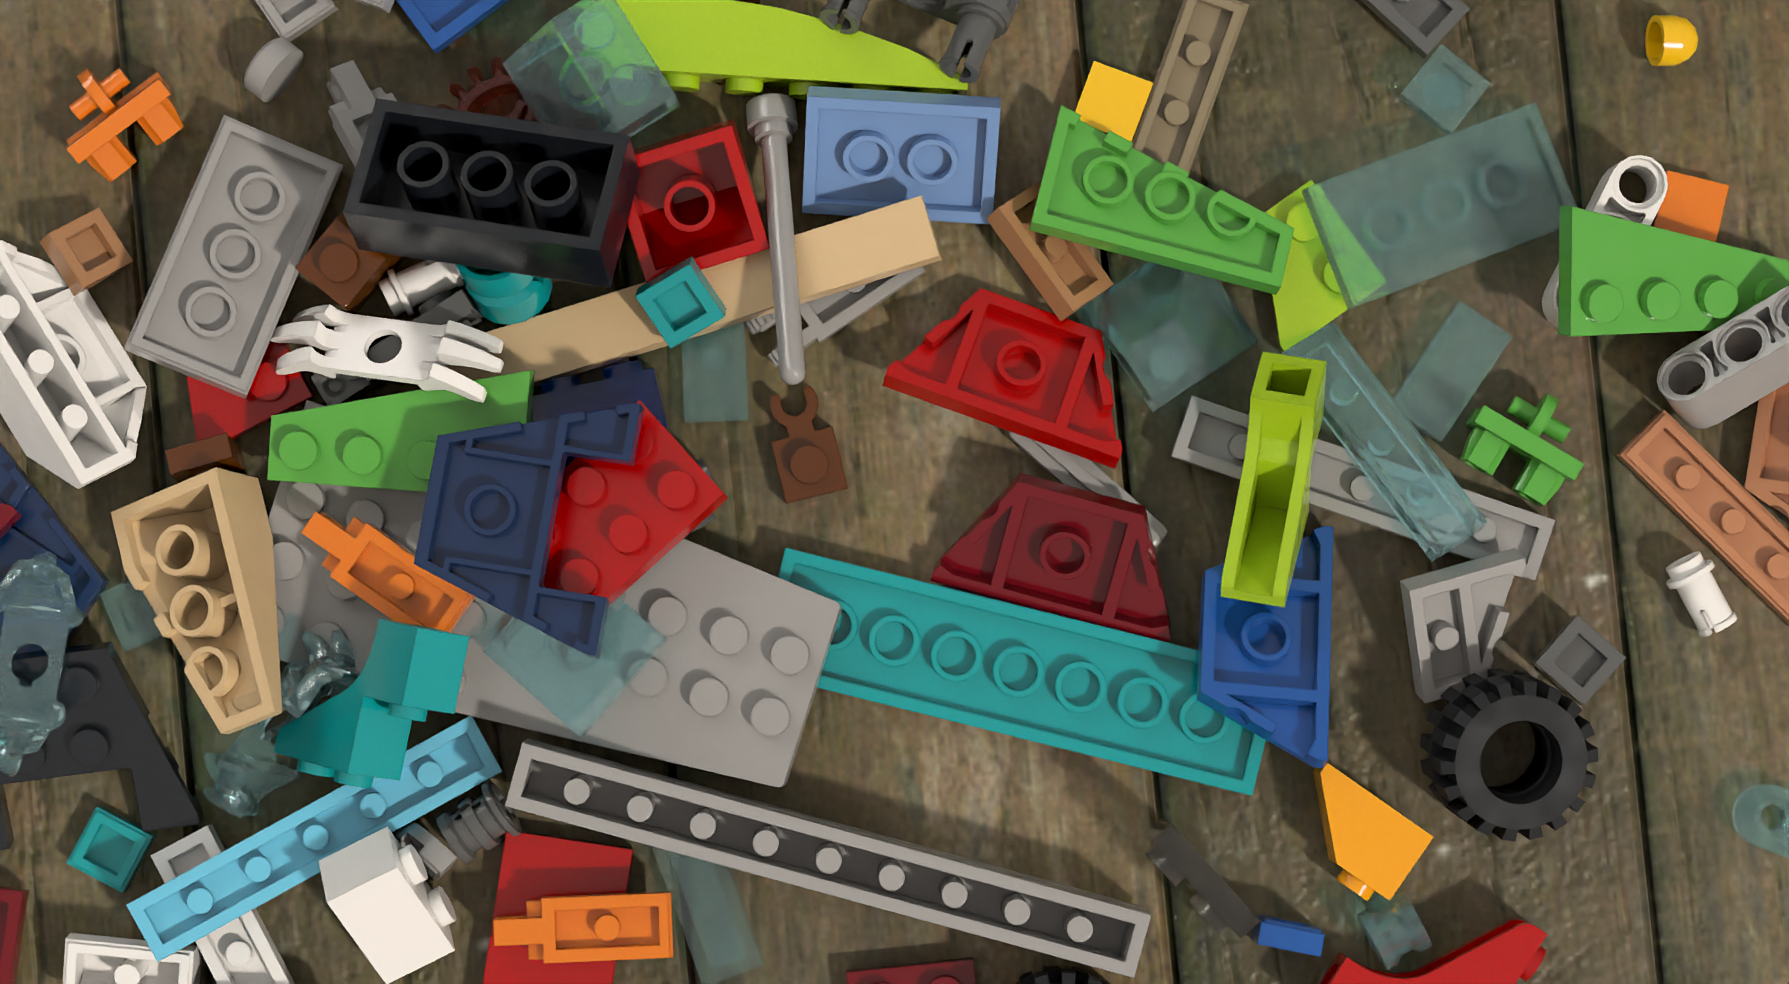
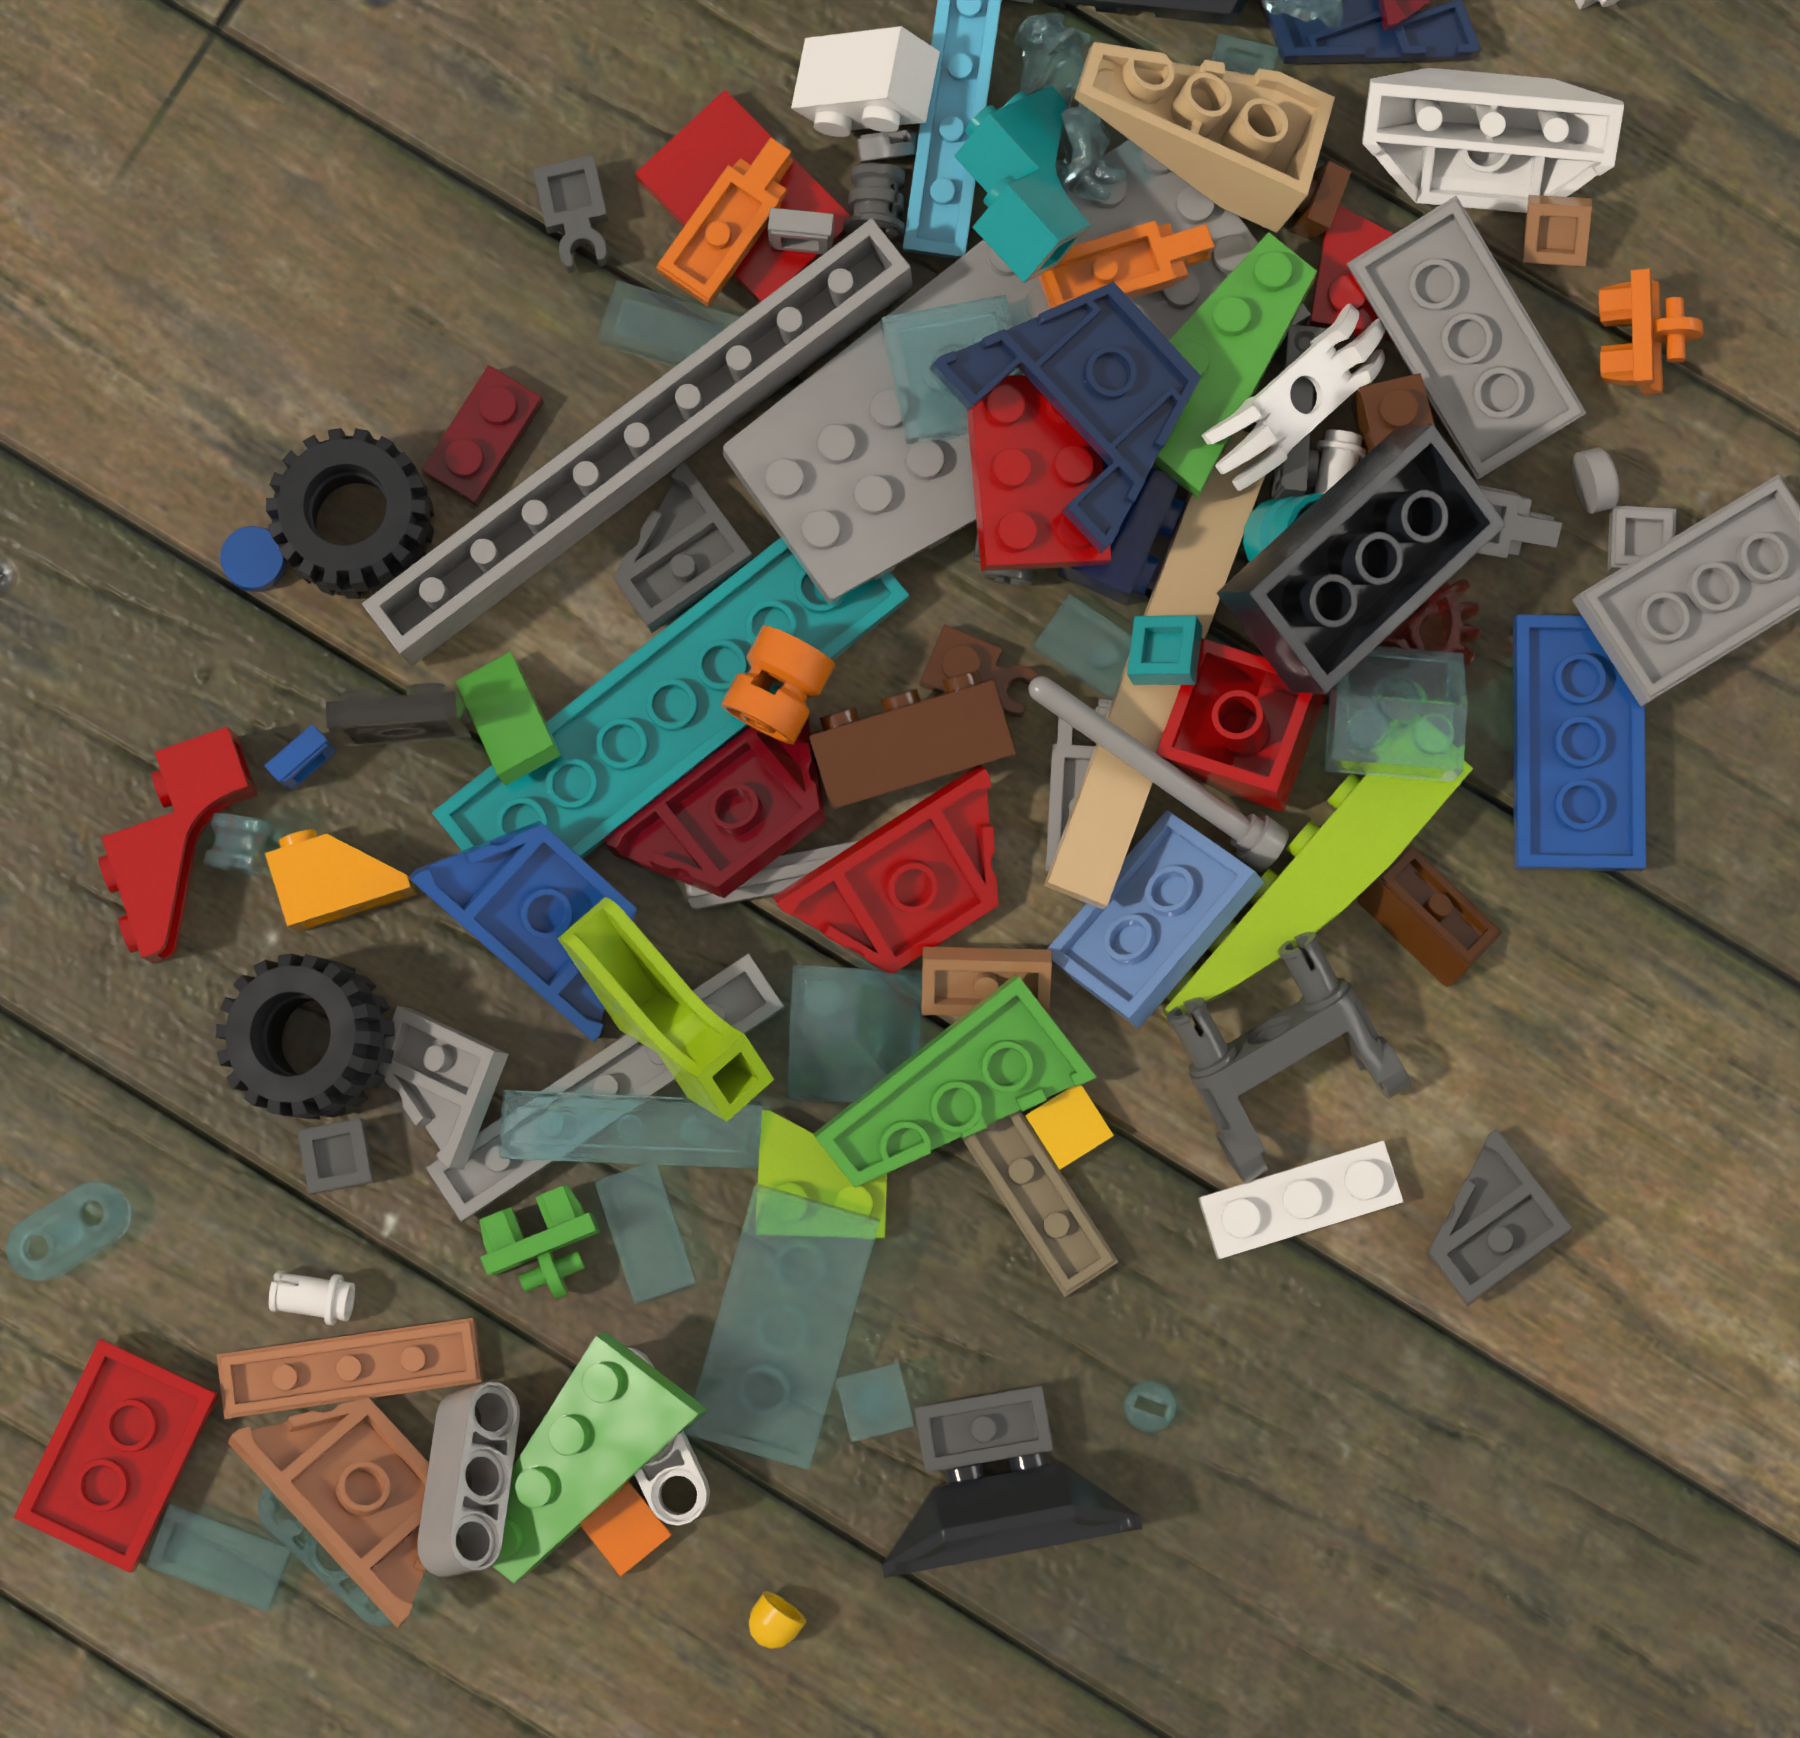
camera: 130 degrees right, 5 degrees down
none -> bright green tile [455,651,561,786]
none -> dark grey wing [613,462,754,633]
none -> orange wheel [721,626,836,745]
none -> light grey tile [768,208,835,254]
none -> reddish brown brick [809,670,1017,810]

